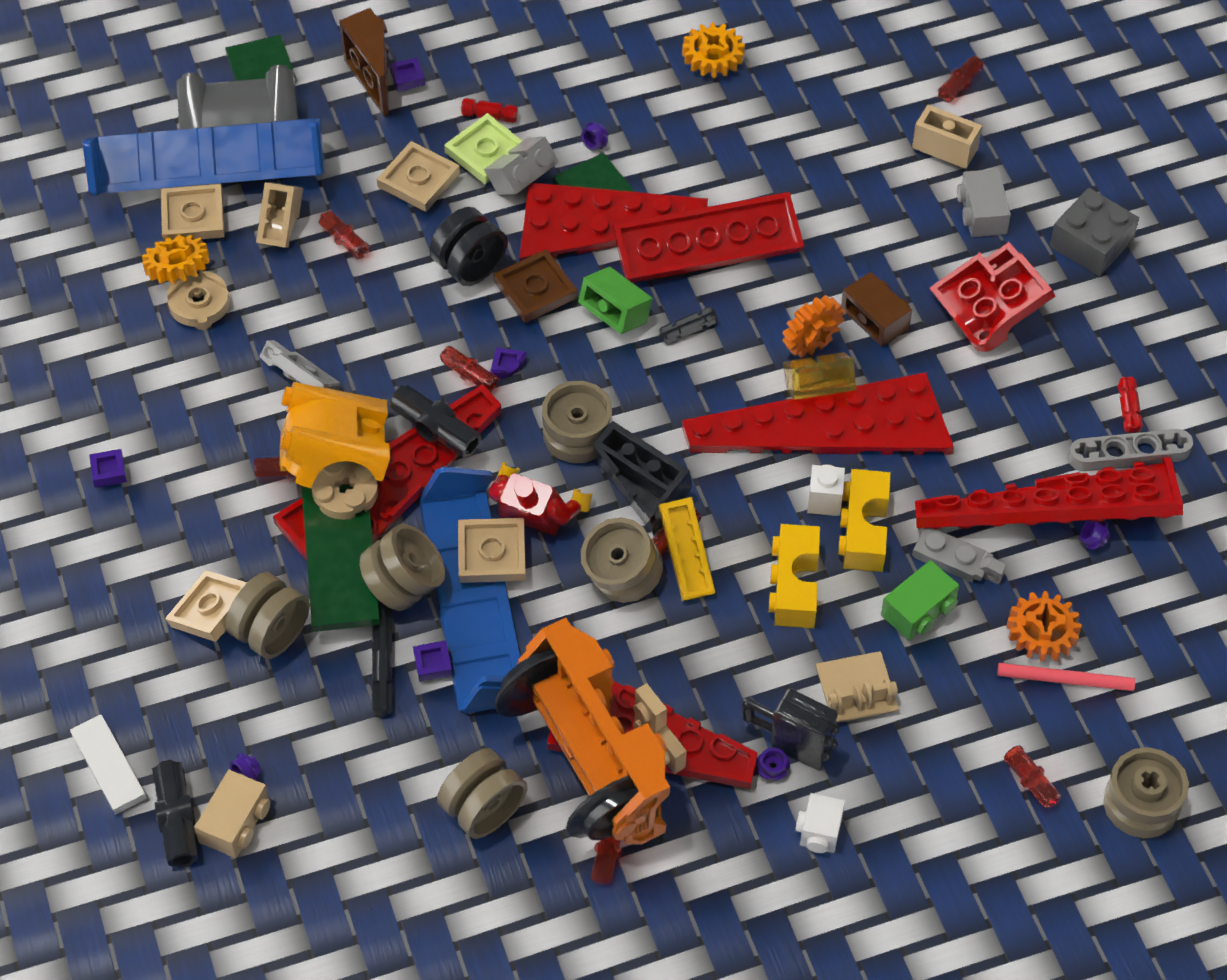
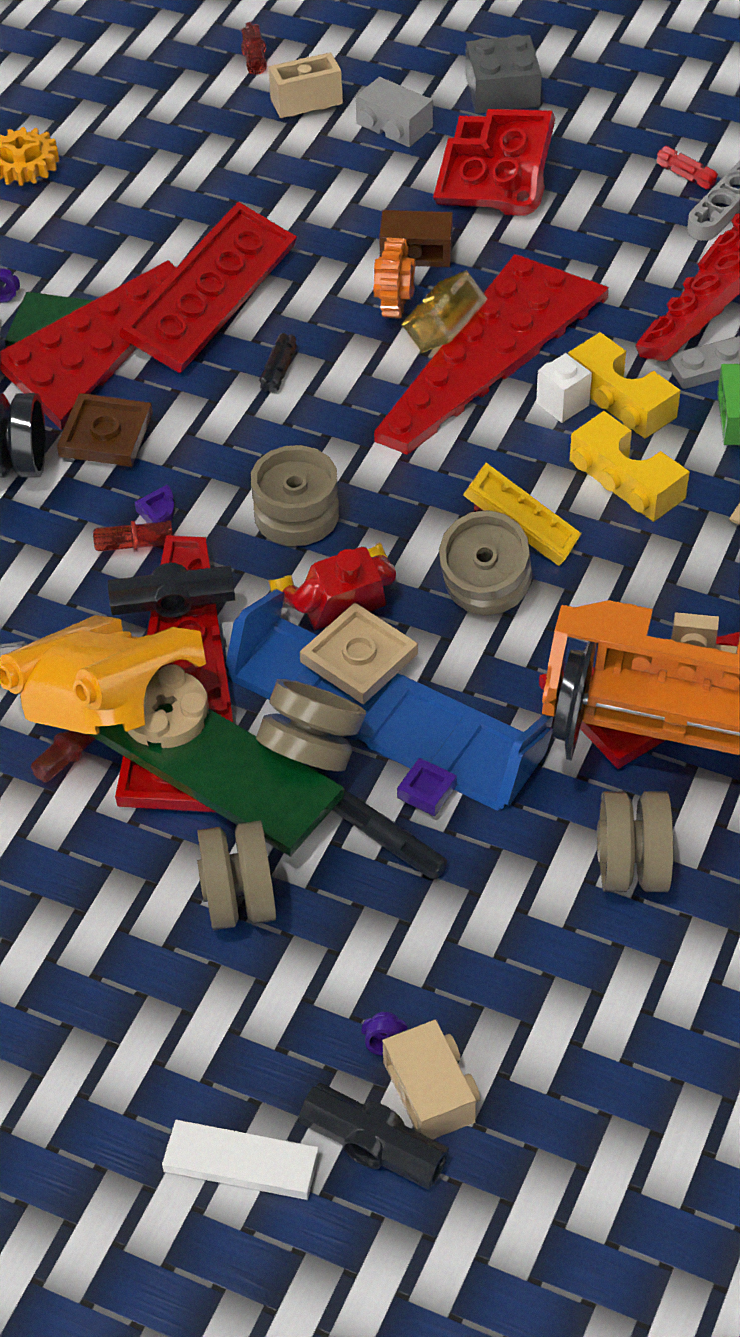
camera: 45 degrees left, 5 degrees down
tan plate [165,570,247,642] -> none
bright green brick [578,266,653,334] -> none
black wedge [593,420,693,535] -> none

